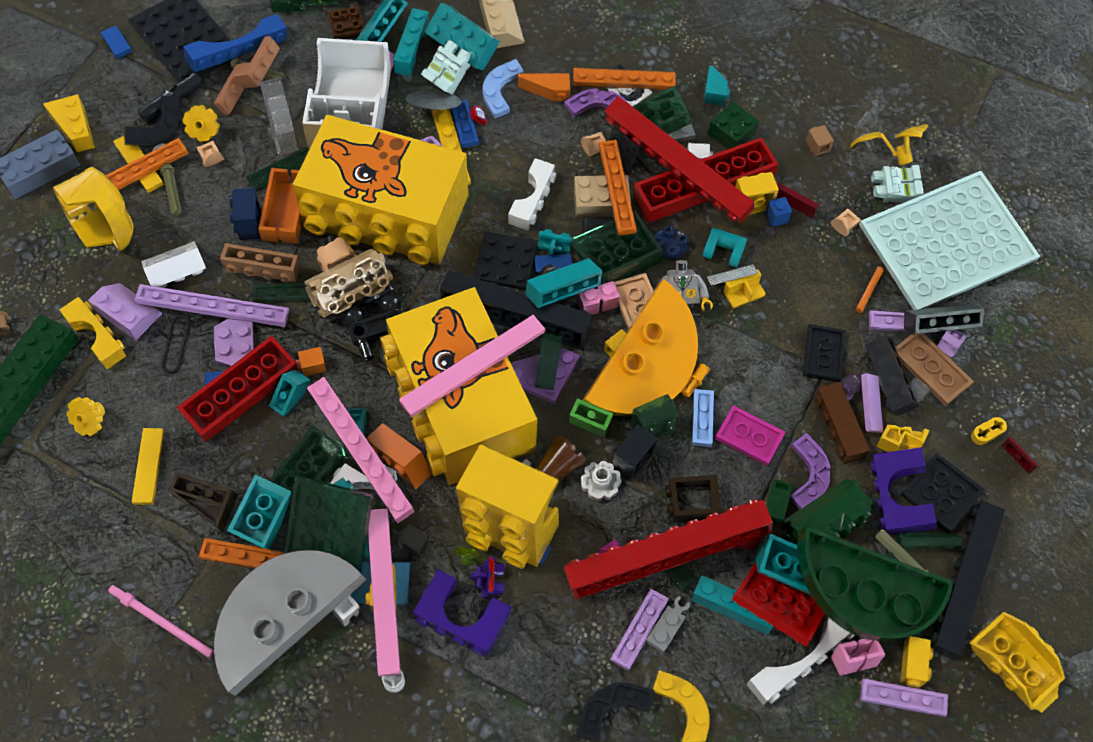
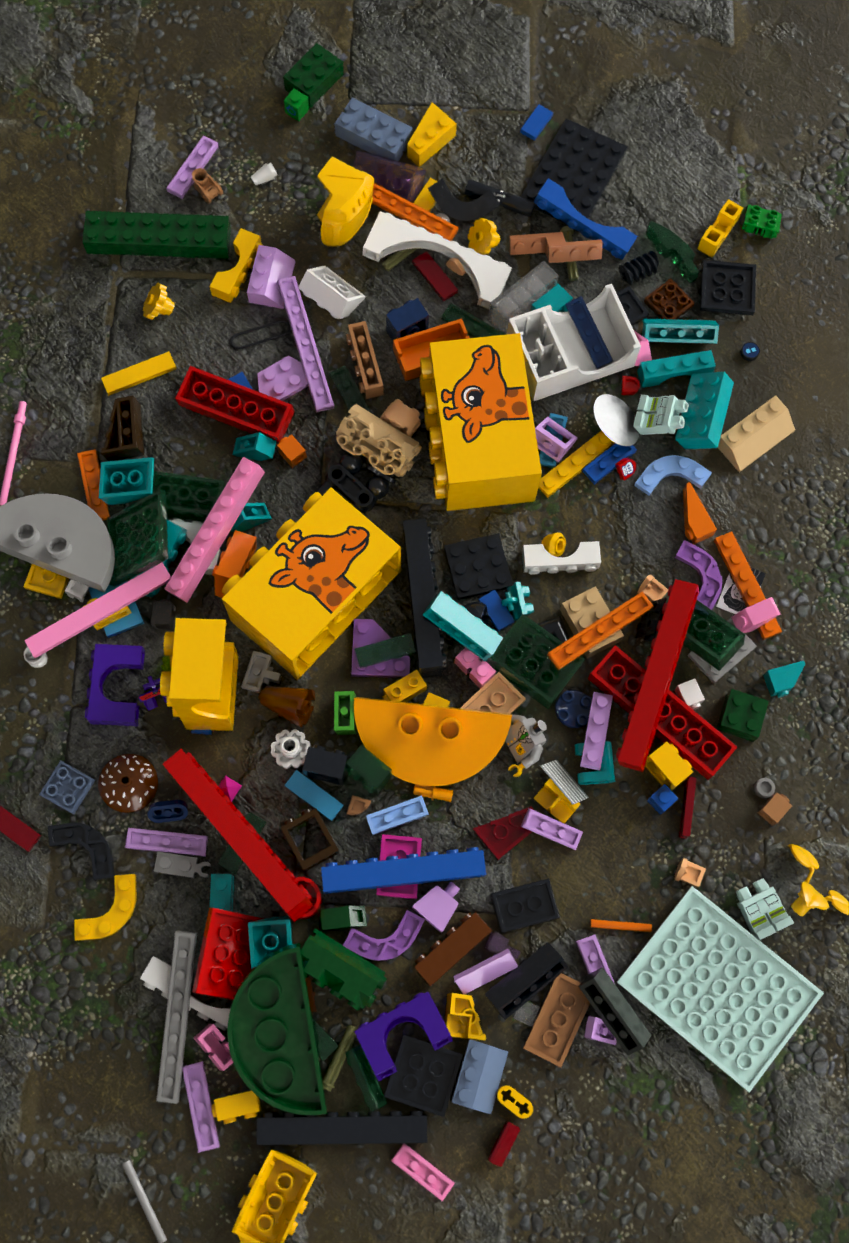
camera: 65 degrees right, 10 degrees up
bright pink tile [399,315,545,417] -> none
none -> yellow plate [23,564,69,599]
none -> sand blue tile [39,760,95,815]
none -> reddish brown dish [98,754,158,813]
none -> dark blue plate [148,800,188,823]
none -> light grey tile [157,931,197,1104]
none -> white cone [250,162,278,186]
none -> dark azure tile [284,770,344,822]
none -> blue brick [321,847,486,894]
none -> medium nougat tile [347,795,371,816]
none -> wedge [354,151,426,203]
none -> white arch [362,211,512,311]
none -> yellow brick [382,670,427,702]
none -> bright pink tile [391,1143,455,1201]
none -> dark red tile [412,251,458,302]
none -> lavender torso [412,882,460,933]
none -> sand blue slope [451,1039,508,1114]
none -> dark red wing [472,806,534,860]
none -> lavender tile [521,808,583,850]
none -> teal brick [531,283,573,312]
none -> yellow cone [542,532,566,557]
none -> dark blue tile [565,296,613,370]
none -> lavender plate [580,692,613,771]
none -> black piece [619,251,659,285]
none -> red tile [621,376,640,395]
none -> bright pink slope [731,597,780,634]
none -> light grey tile [754,778,775,798]

